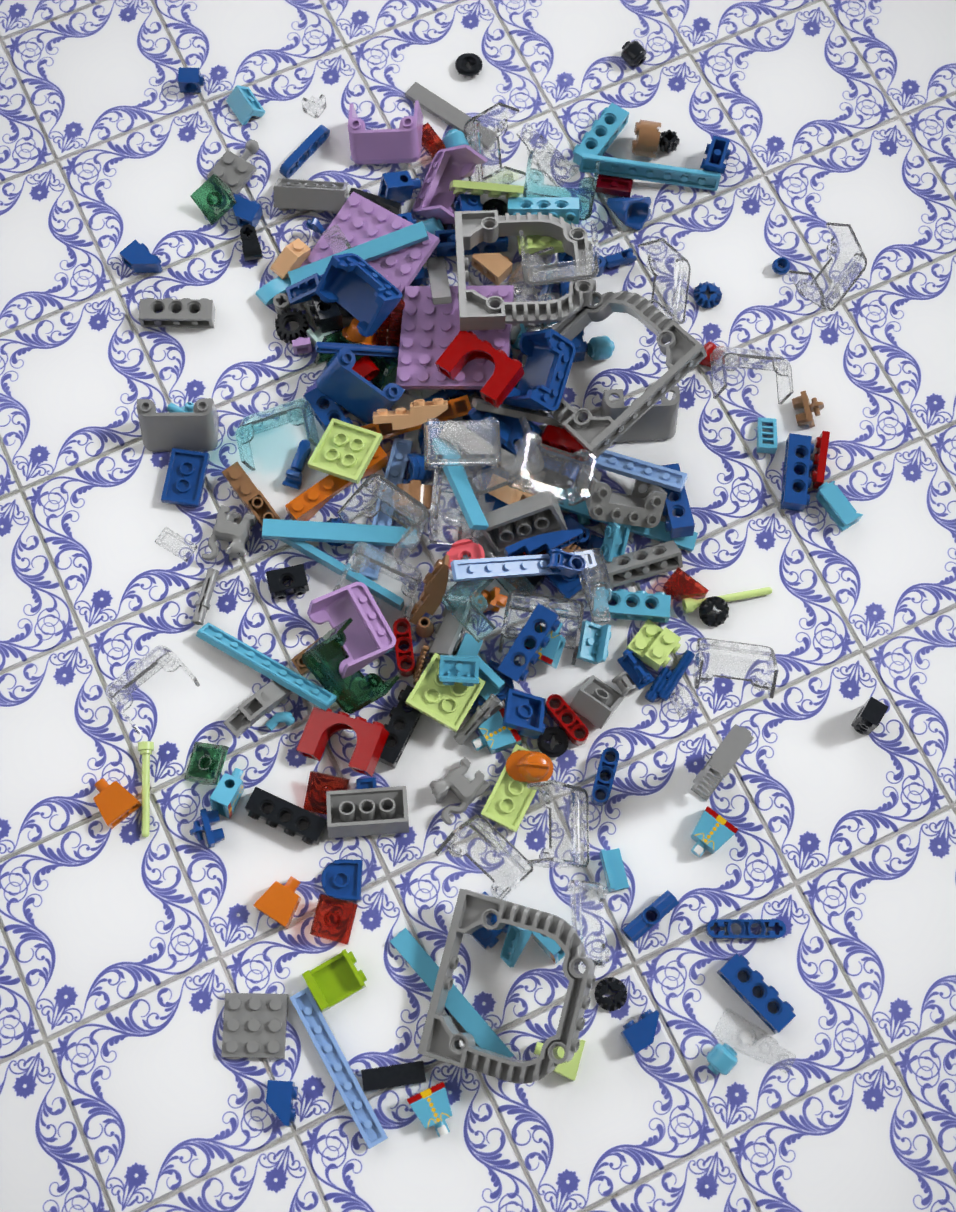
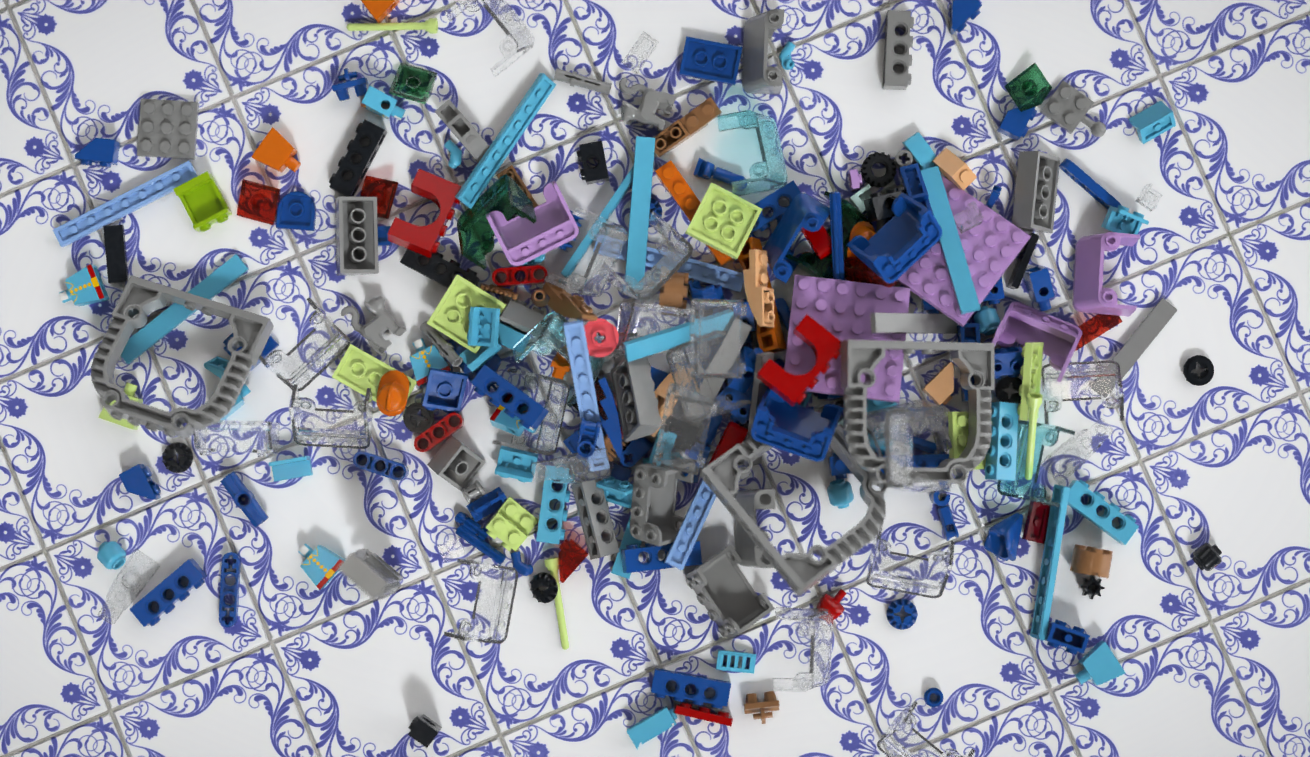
camera: 100 degrees right, 15 degrees up
blue brick [178,67,205,93] -> none
black piece [240,225,263,262] -> none
medium azure head [443,129,468,148] -> none
none -> blue arm [511,551,533,576]
none -> light grey windscreen [686,545,775,638]
none -> yellowish green piece [1025,392,1043,480]
none -> medium azure torso [1075,640,1125,686]
none -> medium azure bracket [1101,205,1149,235]

